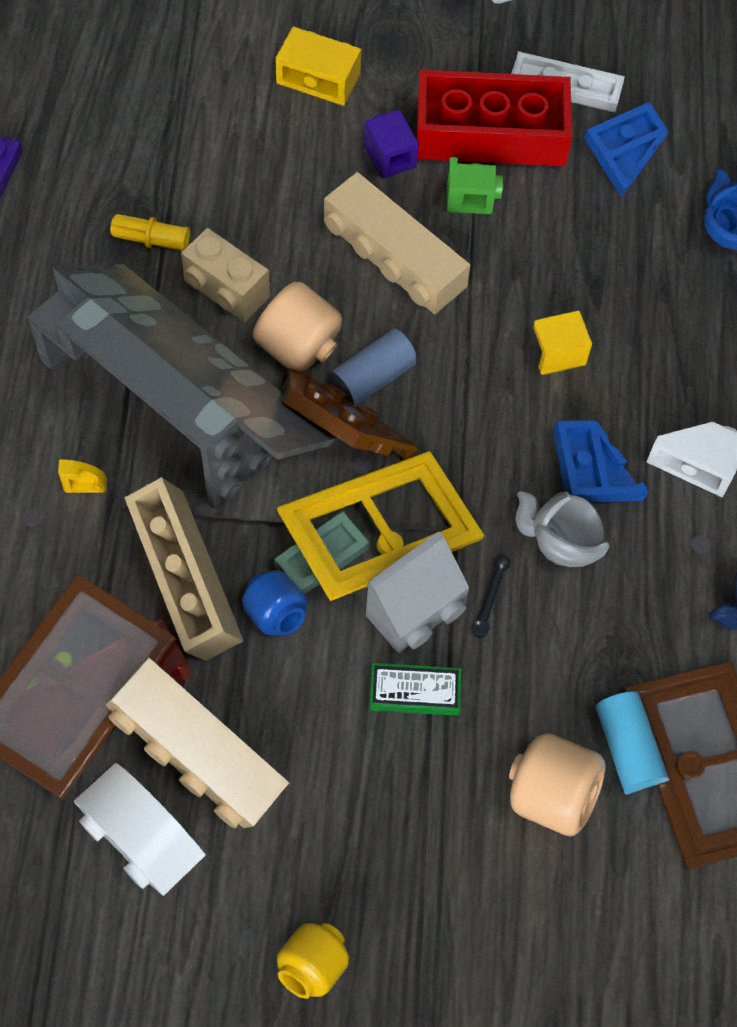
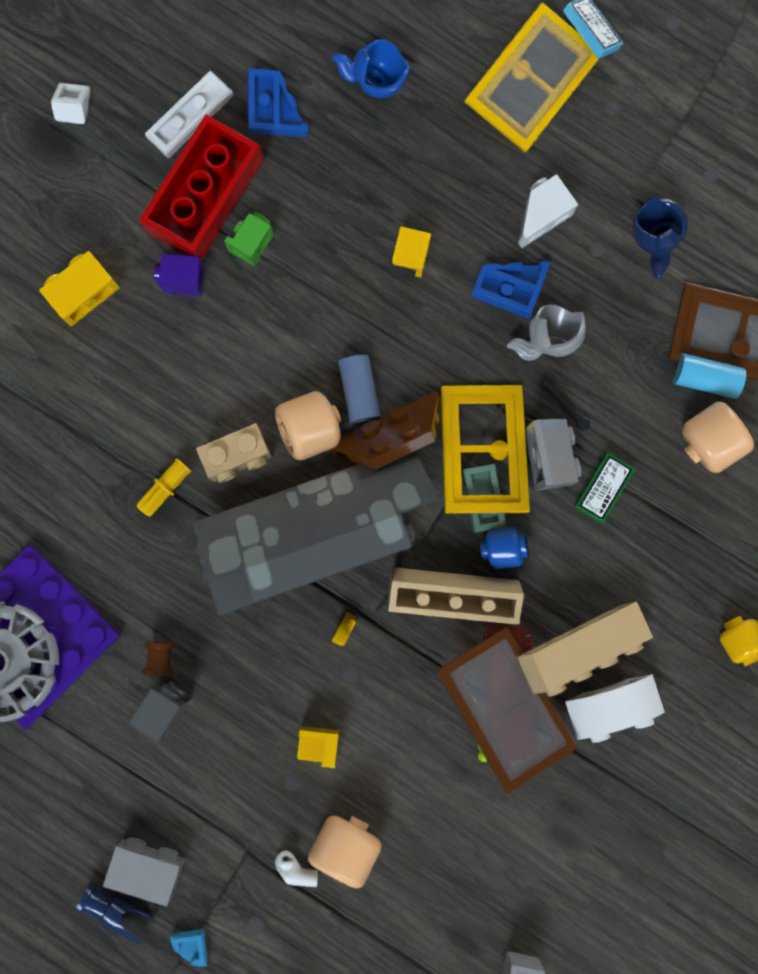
camera: 65 degrees left, 20 degrees up
tan brick [324,172,471,314] -> none

